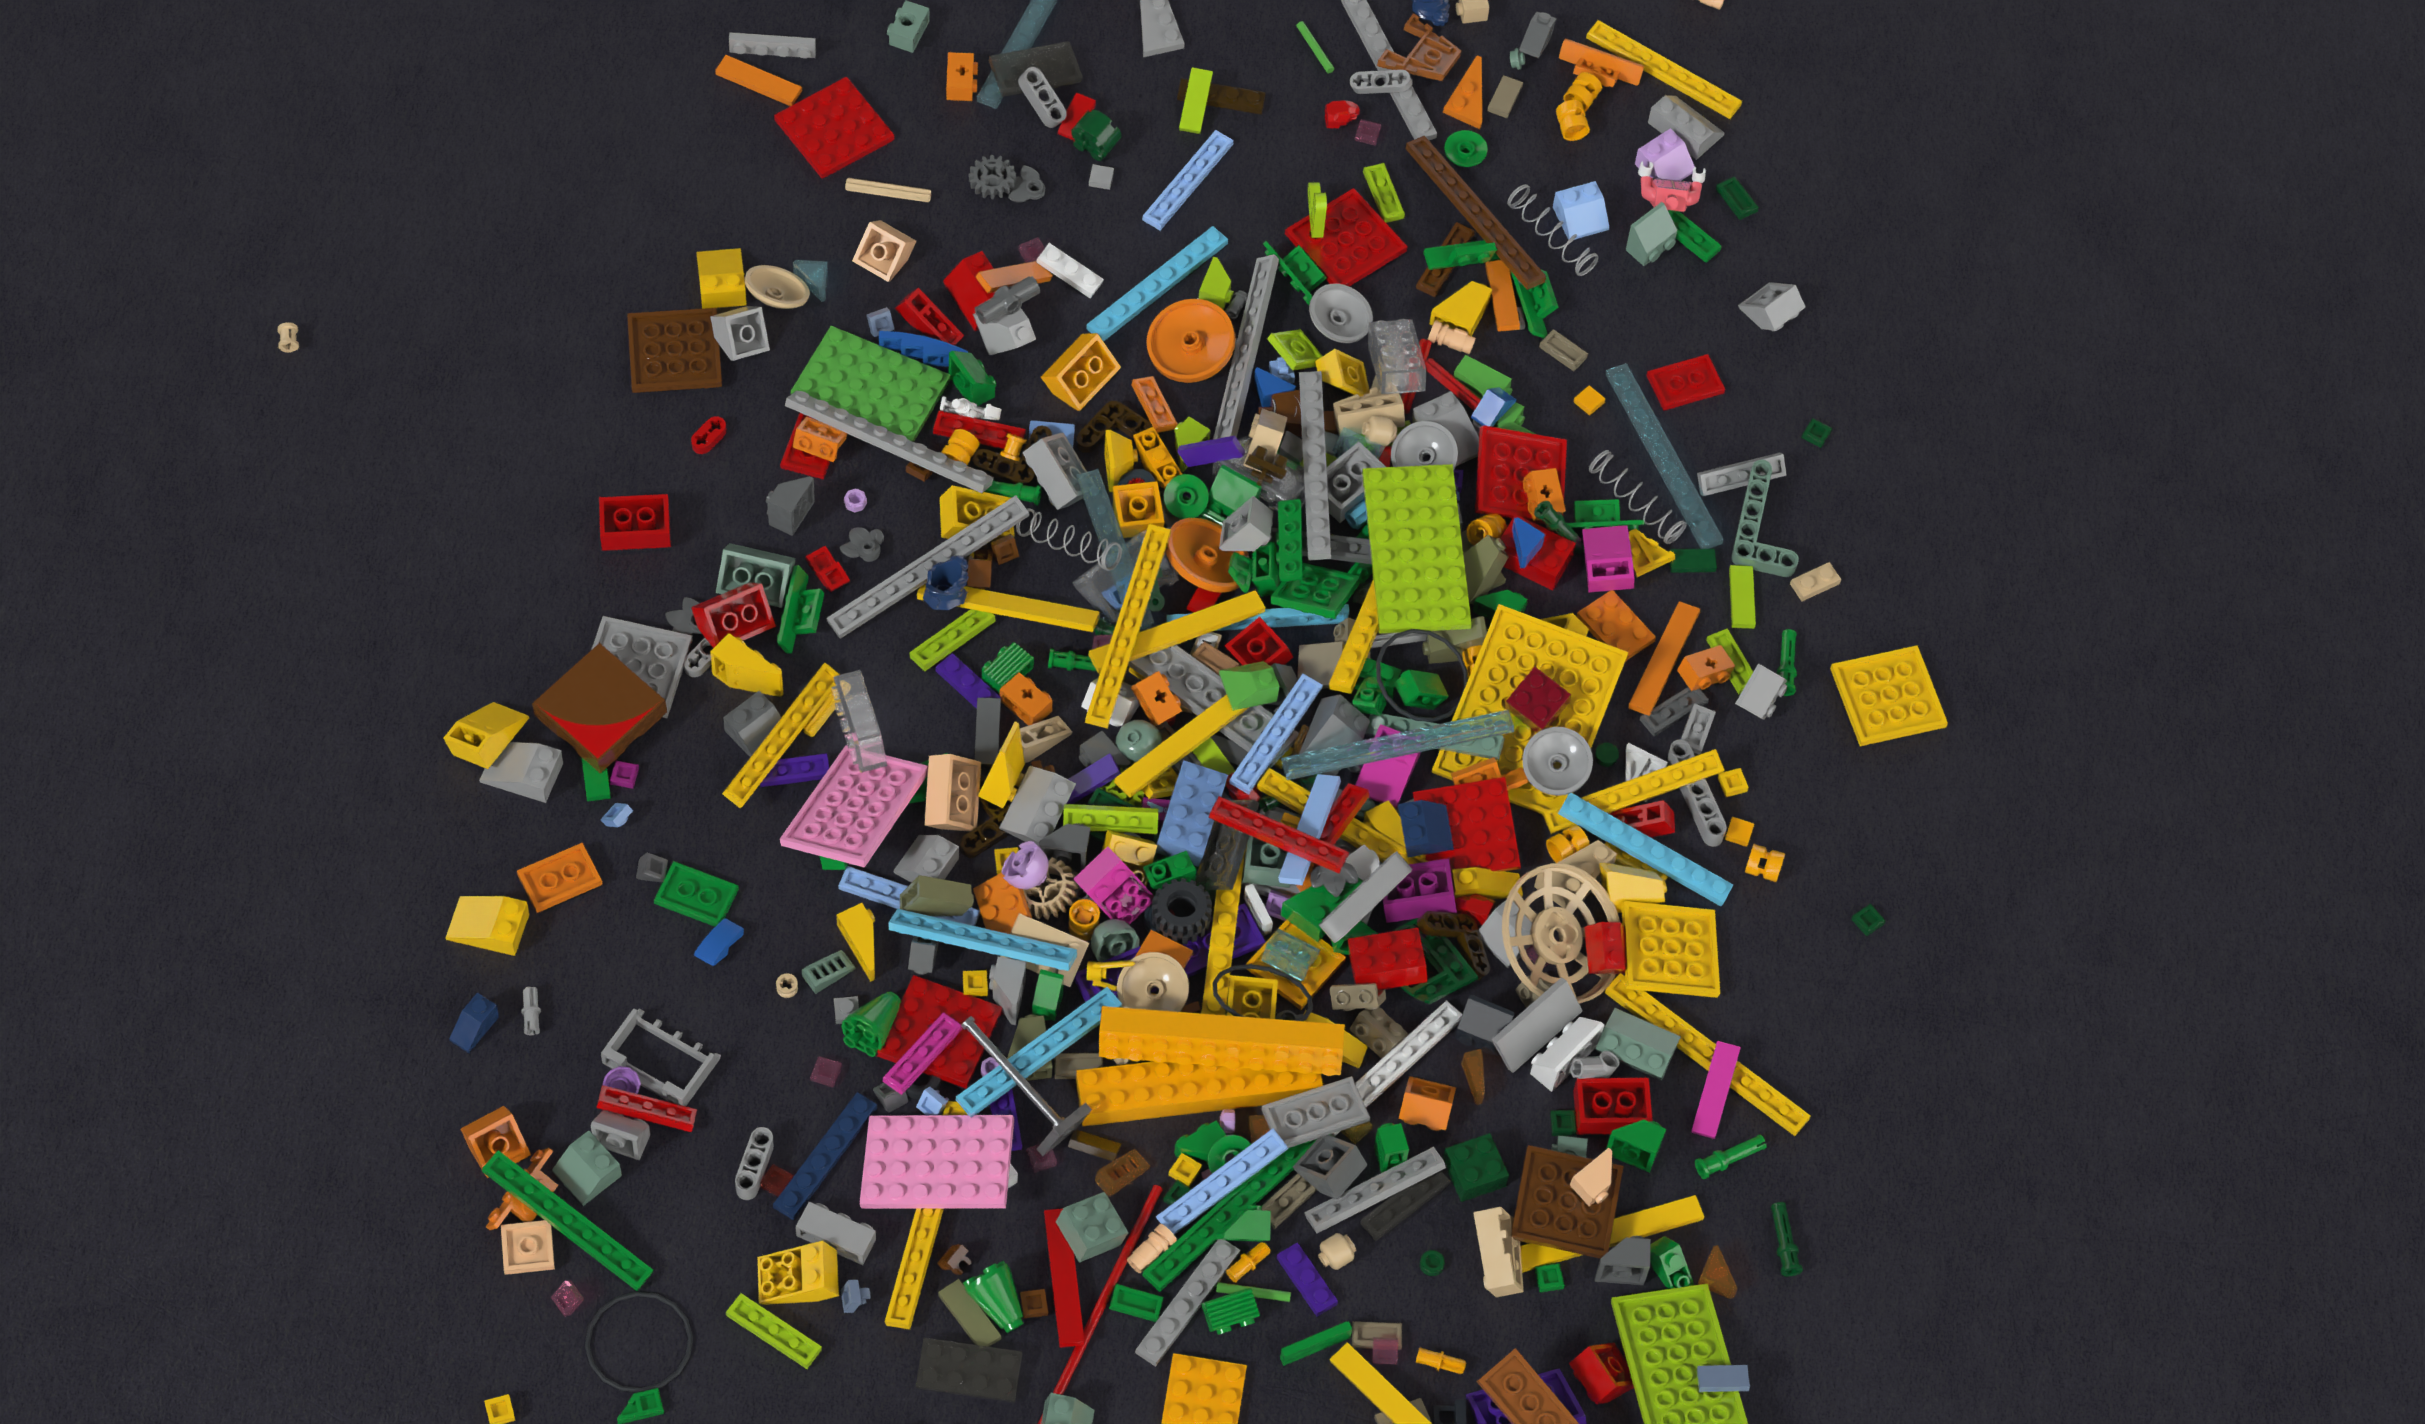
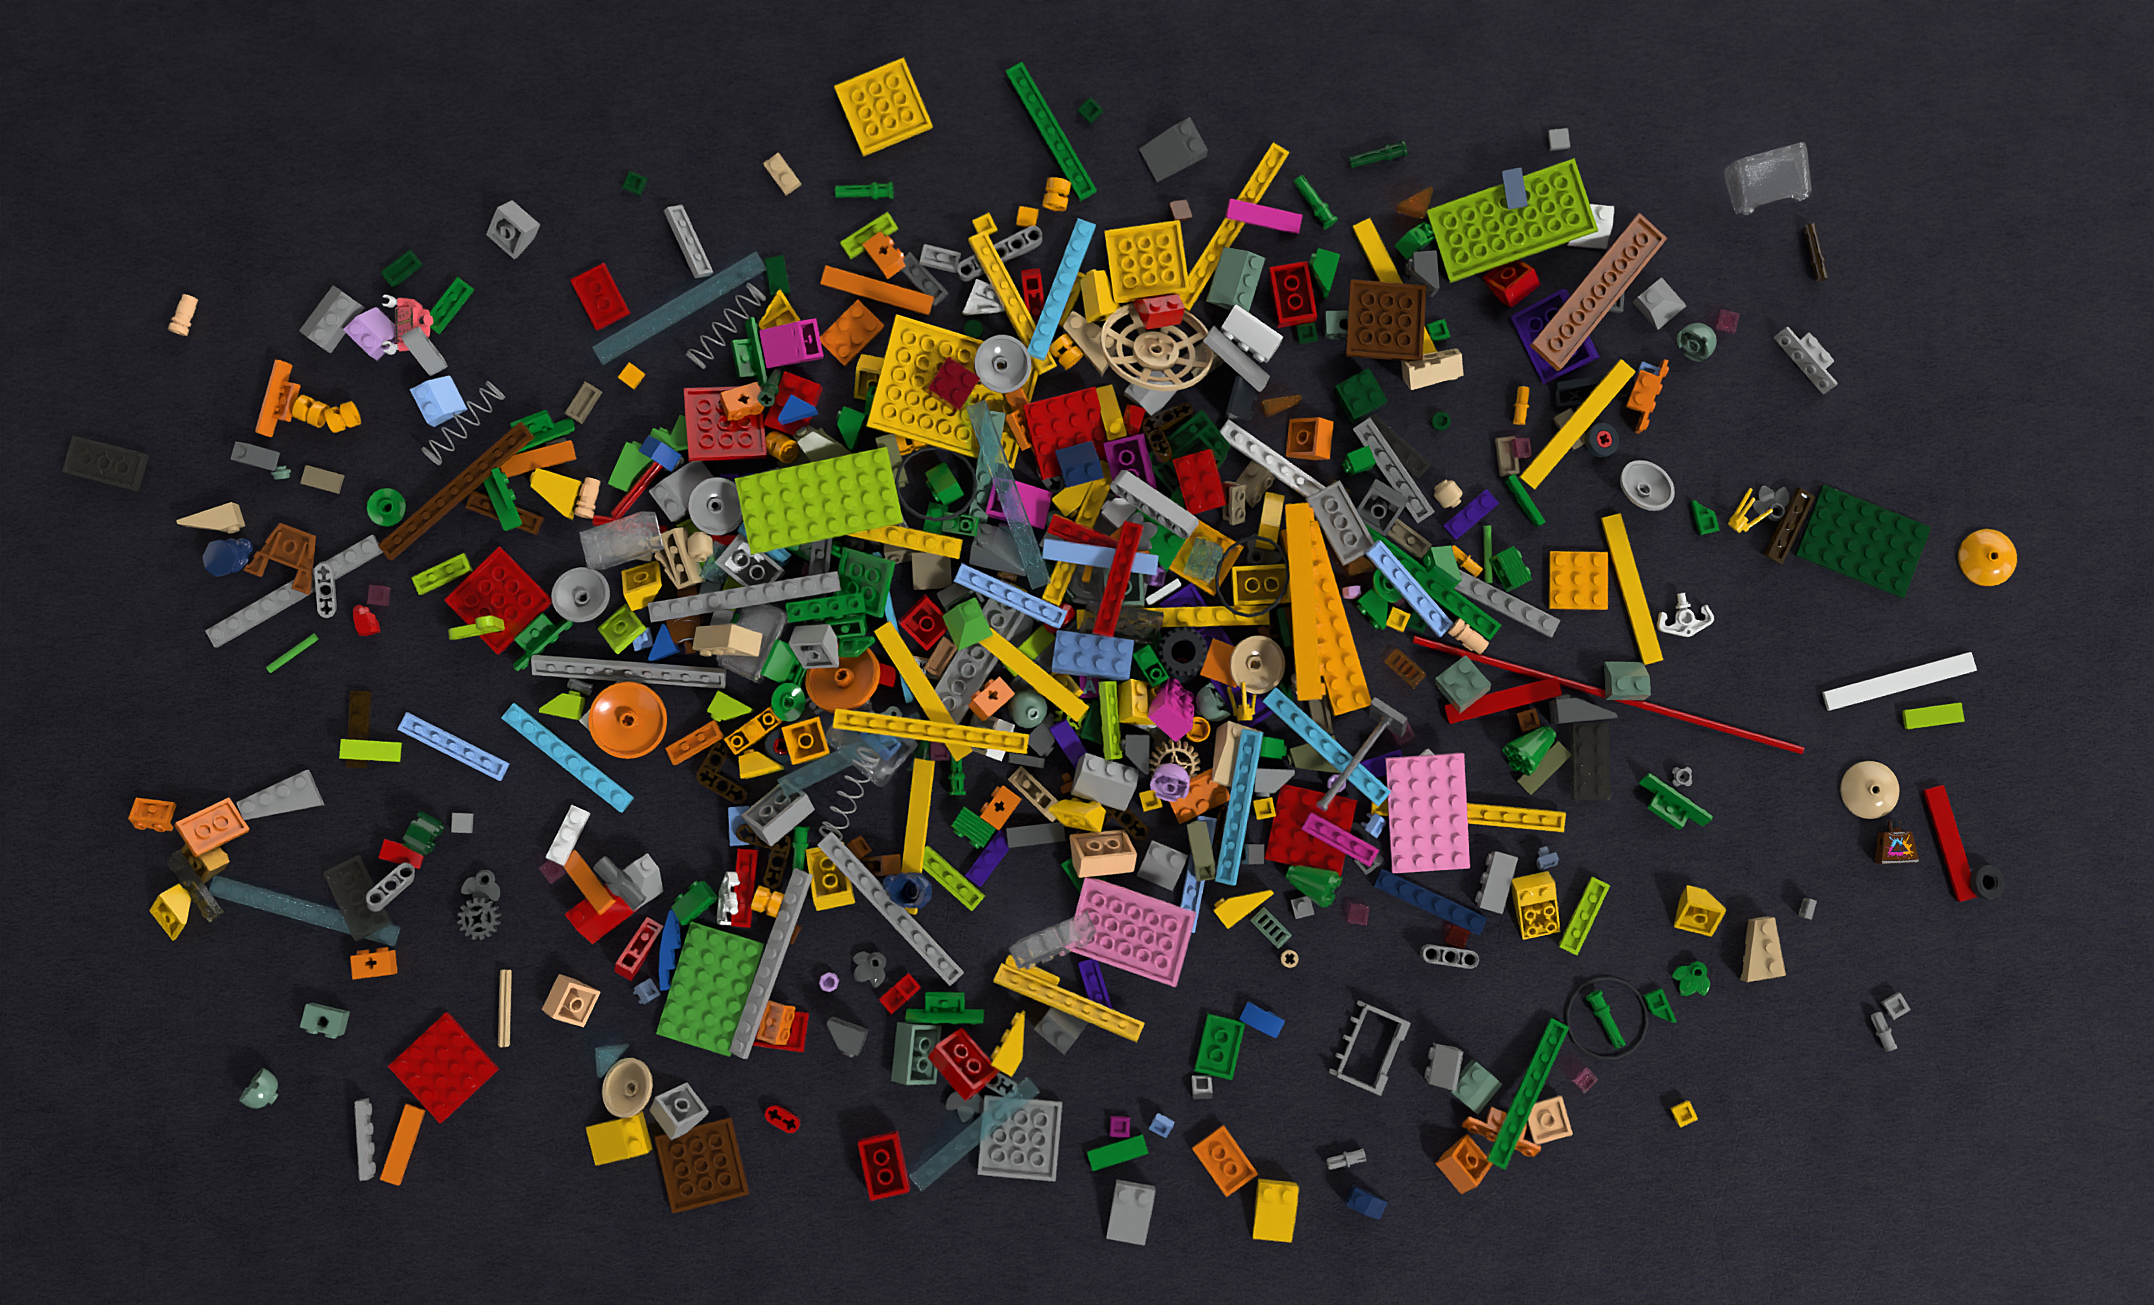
camera: 90 degrees left, 25 degrees up
yellow slope [444,702,529,769] -> none
reddish brown tile [532,643,667,773] -> none
red tile [596,1085,697,1132] -> none
medium lavender hair [603,1066,641,1094] -> none
reddish brown tile [937,1244,971,1275] -> none
light orange bush [1000,433,1027,461] -> none
light orange slope [1041,333,1121,411] -> none
dark brown tile [1068,1129,1122,1161] -> none
green tile [1109,1284,1163,1322] -> none
dark purple tile [1177,435,1245,467] -> none
dark brown hips [1245,445,1288,486] -> none
orange wing [1443,55,1482,129] -> none
light grey piece [1570,1051,1619,1079] -> none
light nougat slope [1570,1148,1612,1206] -> none
yellow tile [1586,20,1742,119] -> none
sand green slope [1626,202,1677,266] -> none
lime tile [1729,565,1756,629] -> none
sand green beam [1732,459,1799,577] -> none
light grey slope [1735,664,1788,720] -> none
none -> light grey beam [401,326,448,376]
none -> clear light blue tile [909,1077,1040,1192]
none -> green plate [1006,62,1097,201]
none -> dark grey beam [1008,753,1045,769]
none -> dark grey slope [1139,117,1208,182]
none -> slope [1168,200,1192,222]
none -> dark grey slope [1548,695,1617,724]
none -> green pin [1586,990,1626,1049]

